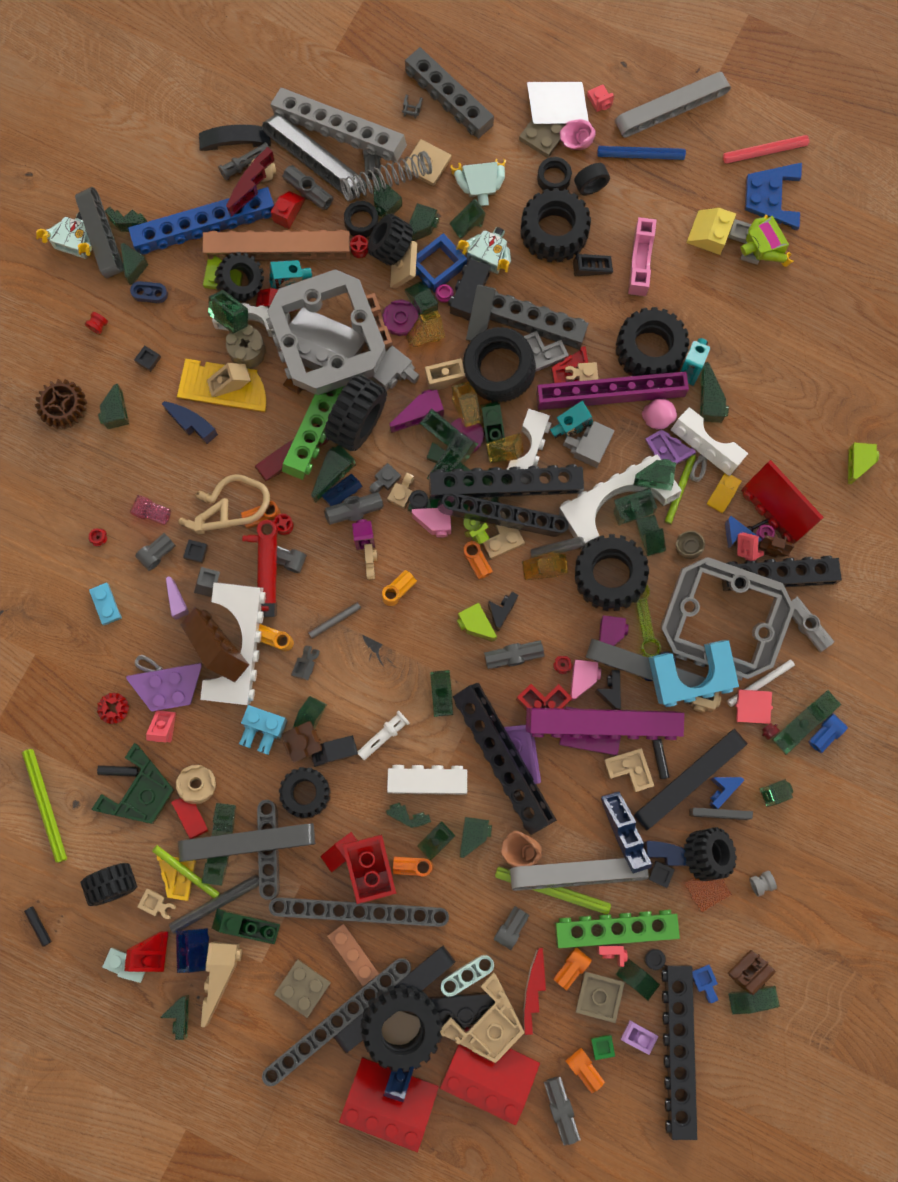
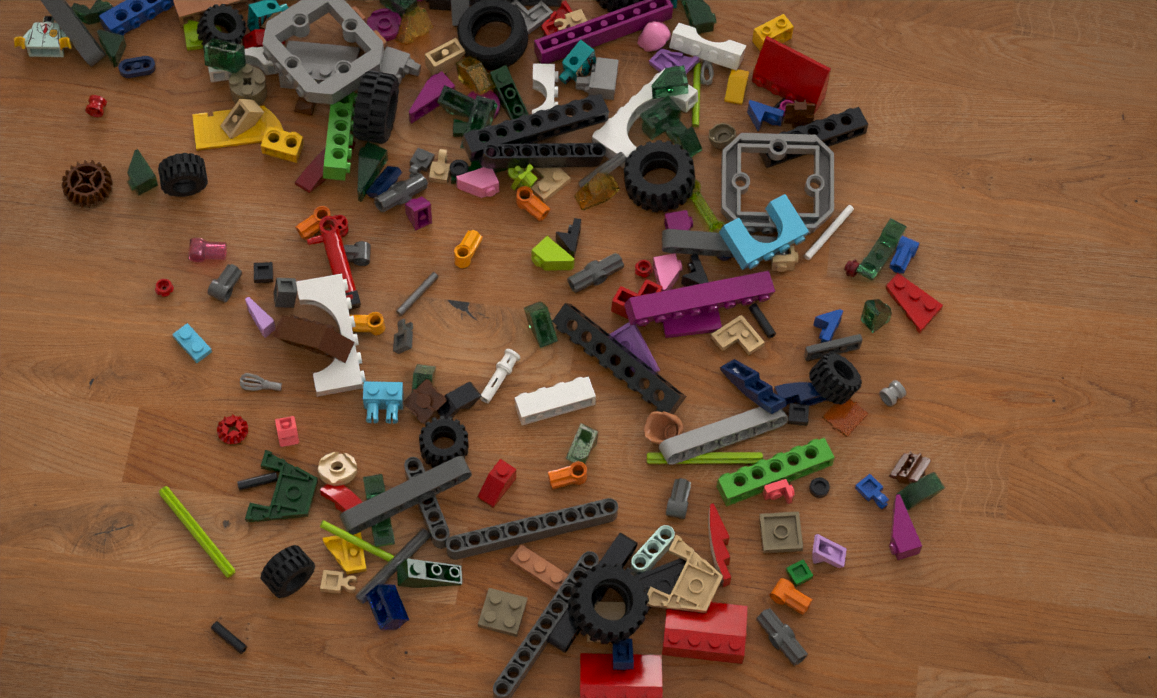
camera: 20 degrees left, 15 degrees down
light aqua slope [102,948,145,983] -> none
red wing [124,931,168,972] -> none
medium lavender wing [126,663,202,711] -> none
black plate [134,345,161,372] -> none
clear green slope [160,995,189,1040] -> none
dark blue slope [162,401,218,444] -> none
tan piece [179,474,270,535] -> none
tan wedge [201,941,242,1027] -> none
red slope [342,834,396,904] -> none
tan plate [364,544,377,580] -> none
clear green slope [386,803,431,829] -> none
clear green slope [460,817,492,858] -> none
clear yellow slope [487,433,524,462] -> none
orange piece [553,947,592,991] -> none
slope [616,959,660,1001] -> none
black beam [633,728,748,831] -> none
black brick [661,965,697,1140] -> none
coral piece [735,689,773,724] -> none
coral bracket [737,532,764,561] -> none
light grey piece [792,596,834,653] -> none
lime slope [848,443,879,484] -> none
none -> black tyre [158,153,208,197]
none -> yellow brick [261,127,304,163]
none -> yellow brick [752,14,794,51]
none -> red wing [886,273,943,334]
none -> magenta slope [889,494,922,561]

